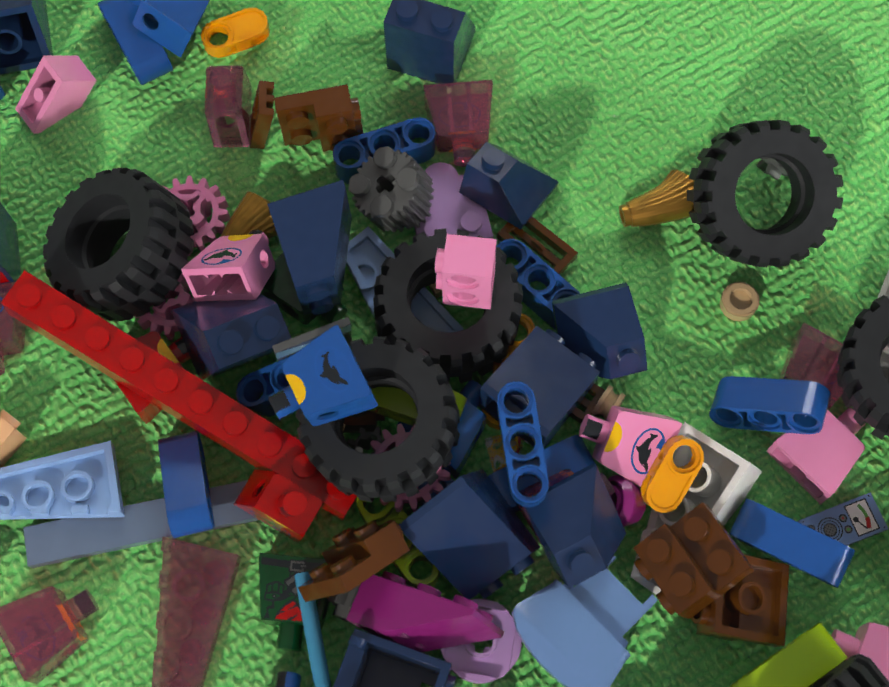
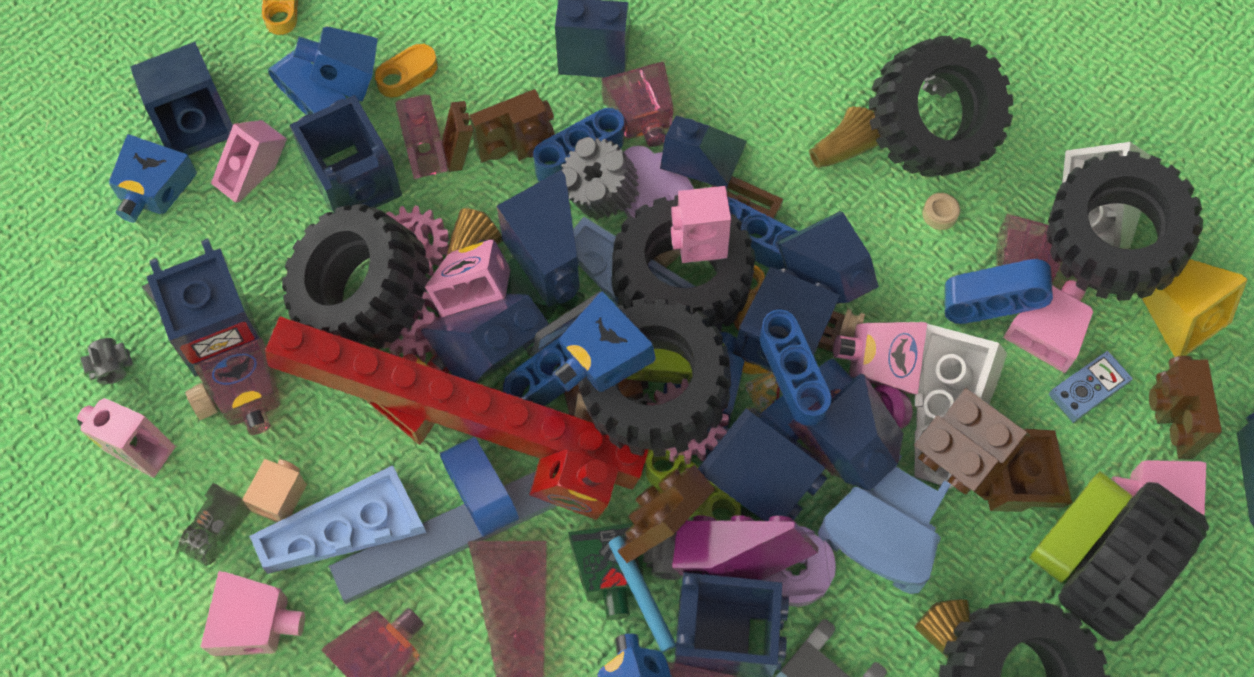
camera: 15 degrees left, 5 degrees down
light orange piece [641,435,704,513] -> none
blue beam [729,498,856,588] -> none
none -> dark blue container [290,95,402,213]

